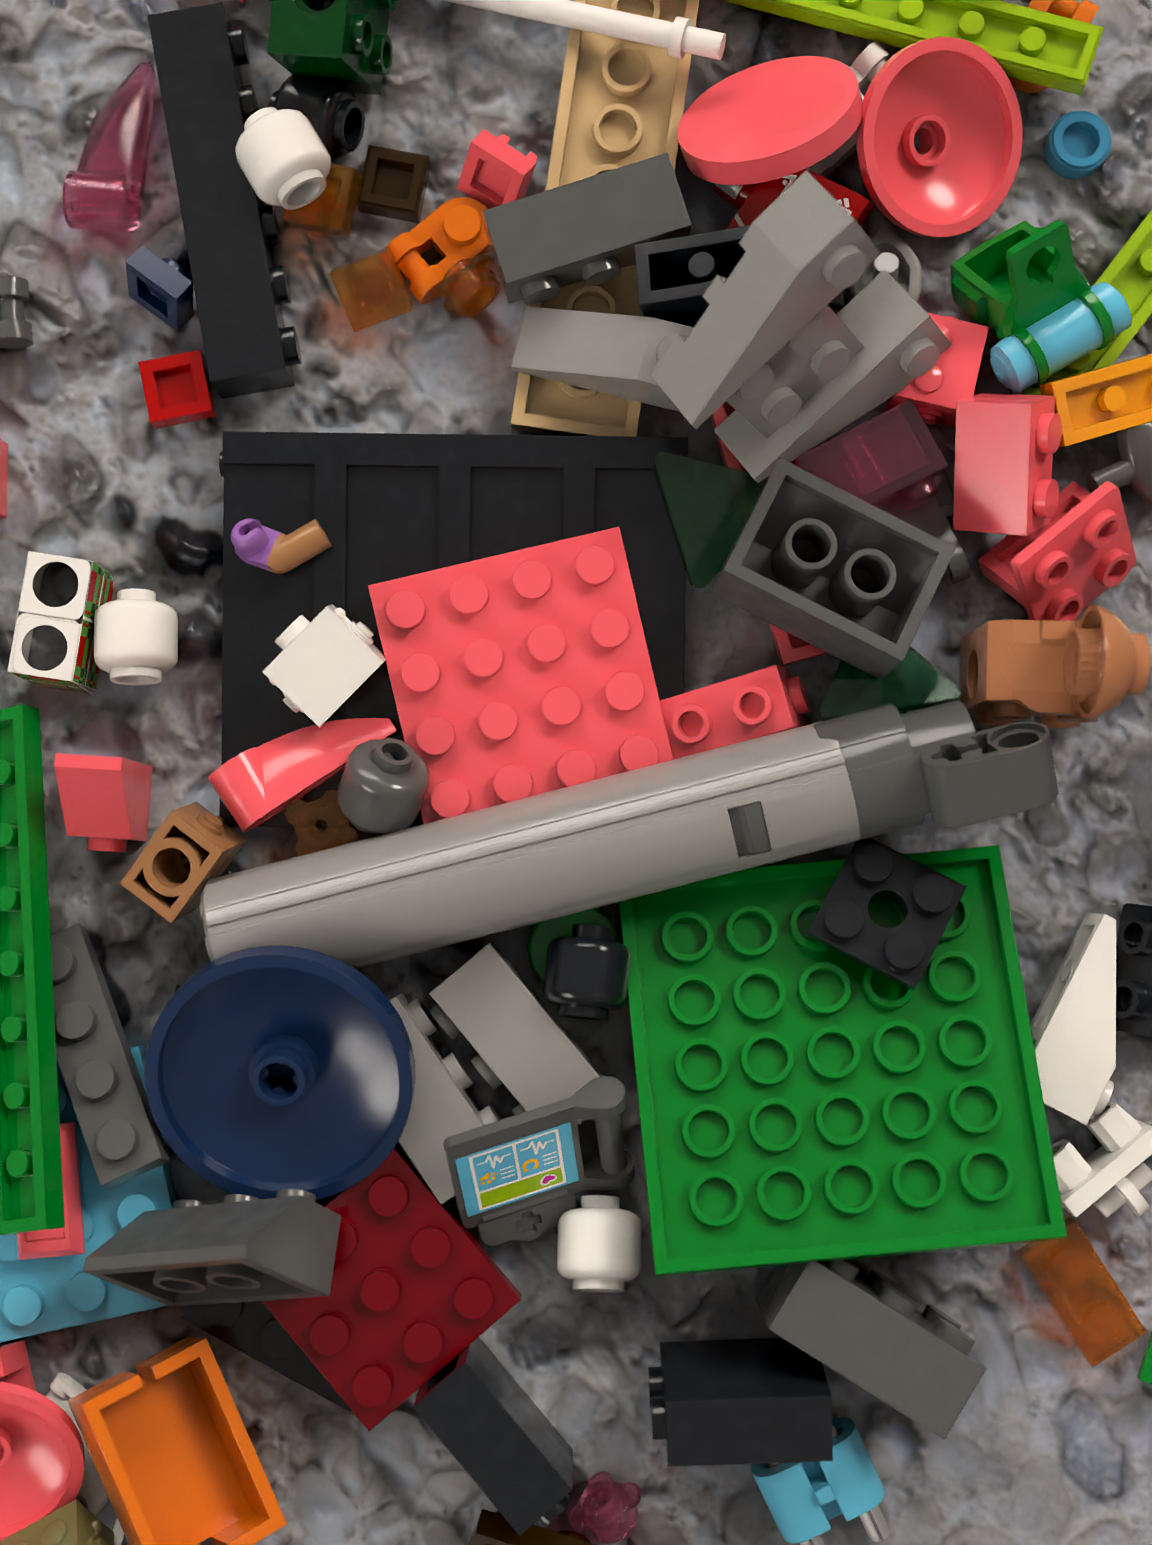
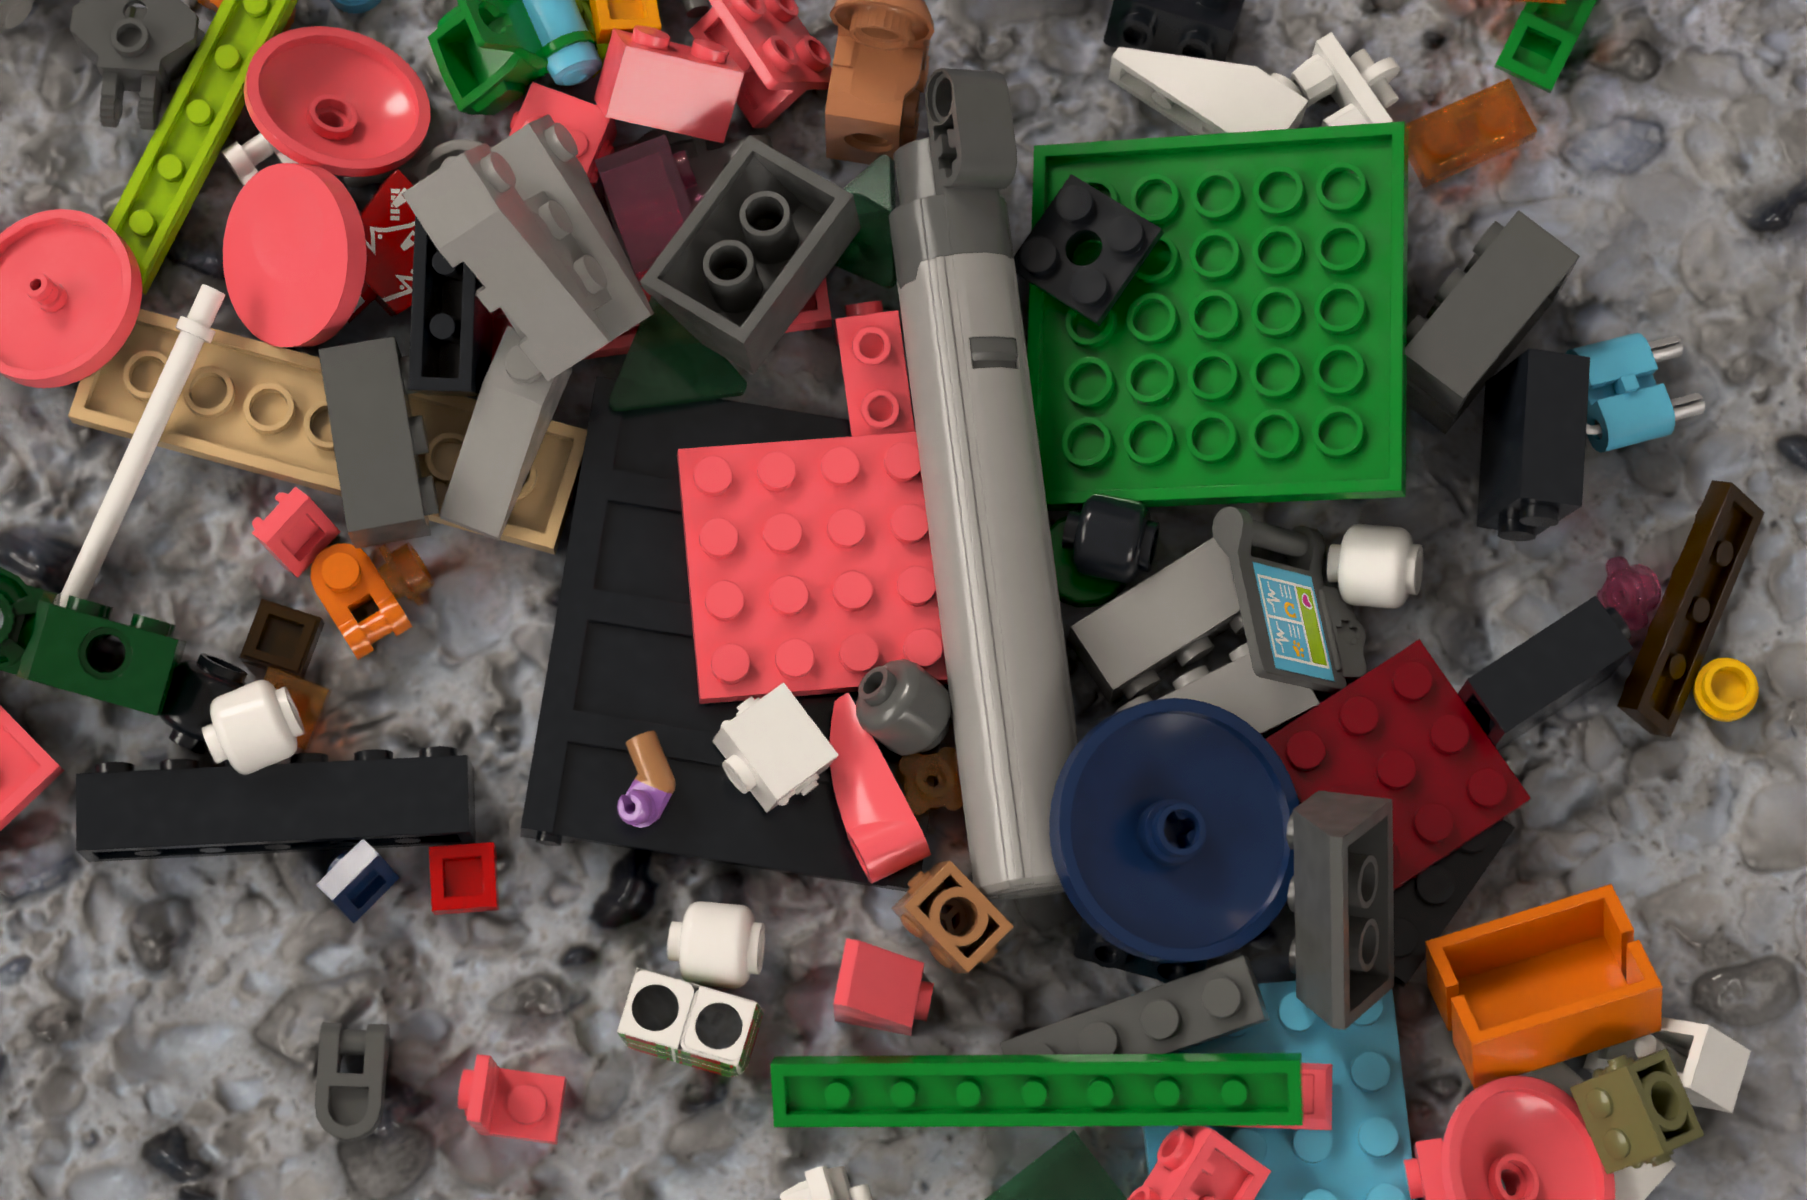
camera: 85 degrees left, 10 degrees down
clear pink piece [62,61,155,233] -> none
clear orange plate [329,246,414,333] -> none

